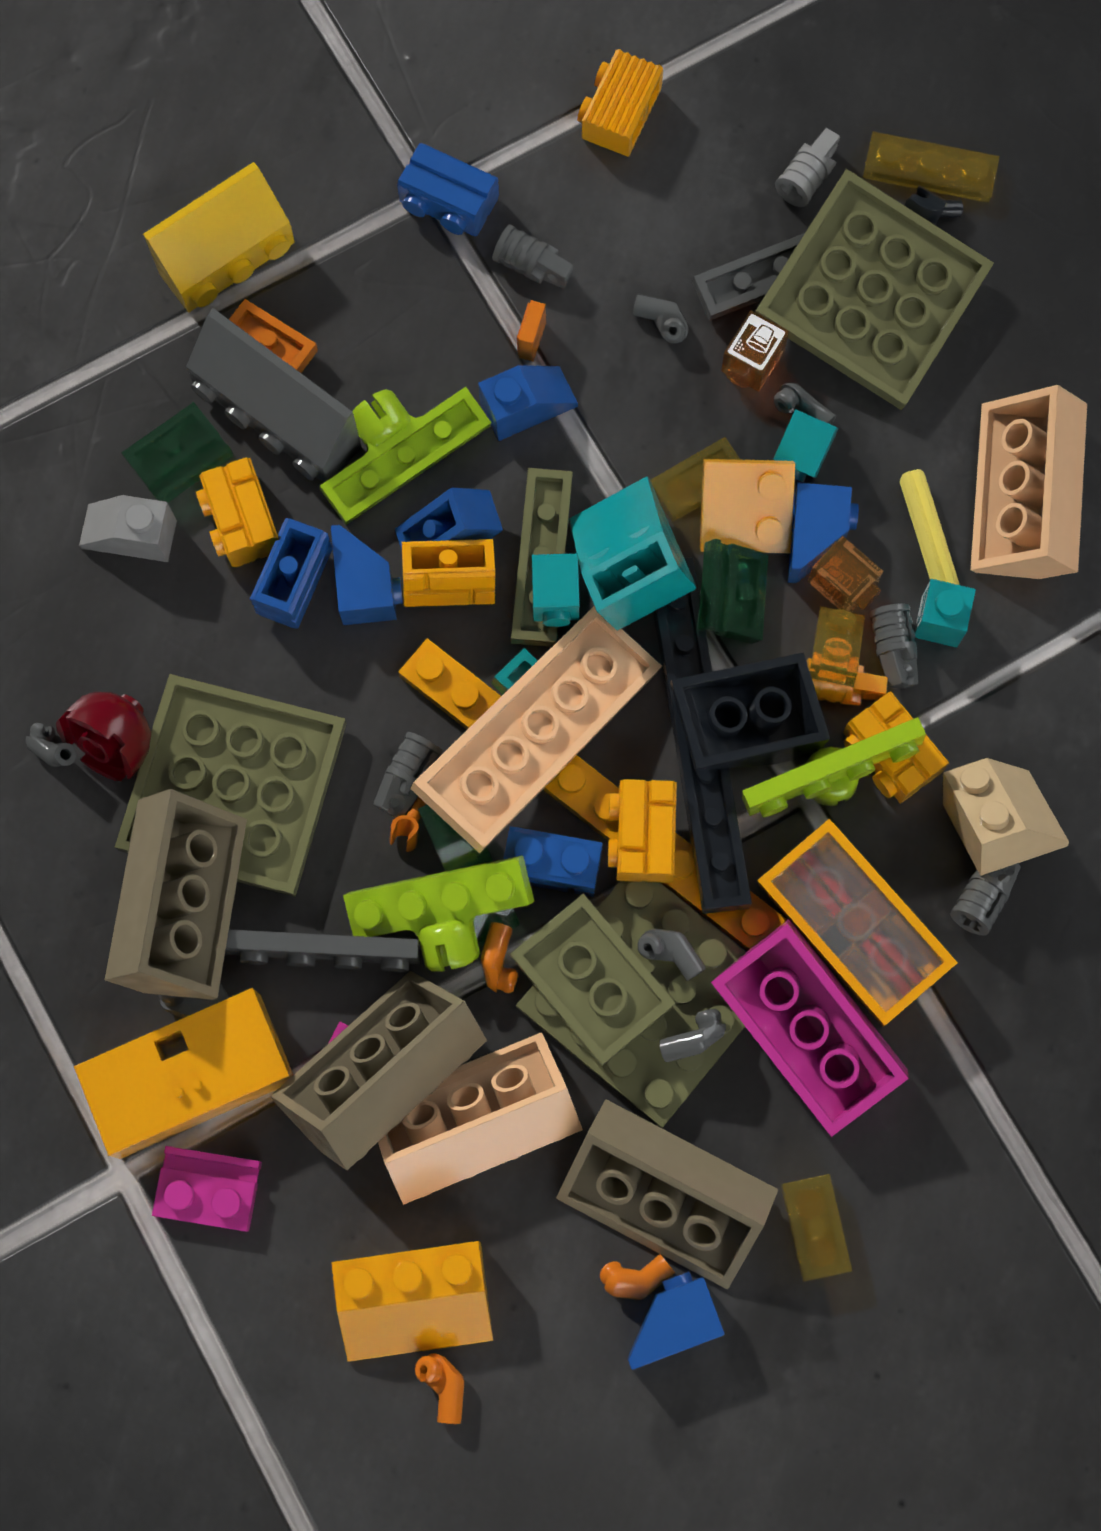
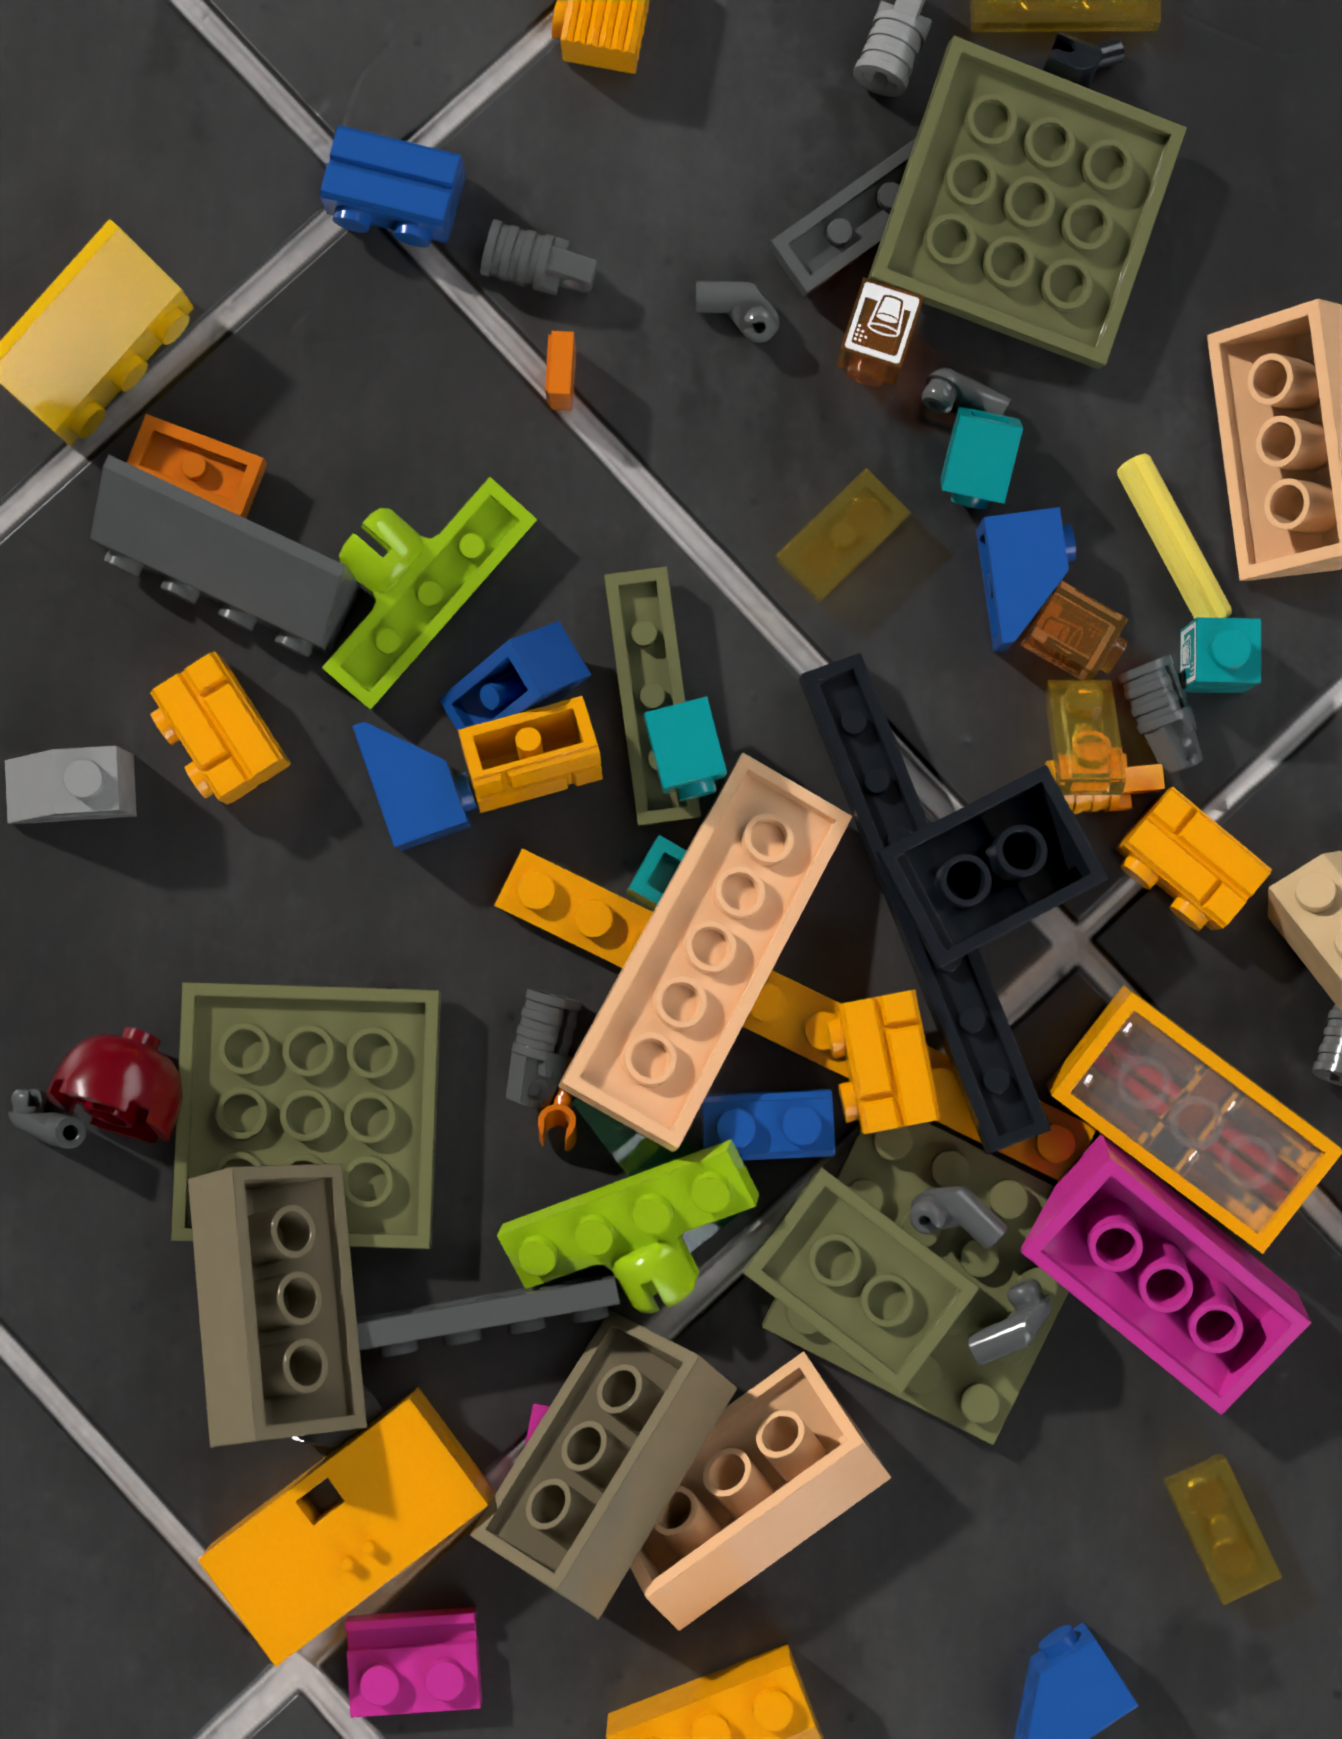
camera: 15 degrees left, 10 degrees up
clear green plate [121,402,234,502] -> none
blue brick [250,518,333,629] -> none
blue slope [478,365,578,441] -> none
orange arm [481,922,518,994] -> none
dark tan slope [556,1099,779,1290] -> none
teal slope [569,476,697,631] -> none
orange arm [600,1254,675,1300] -> none
clear green plate [698,539,768,644] -> none
light orange plate [700,459,795,553] -> none
lime plate [742,717,926,818] -> none

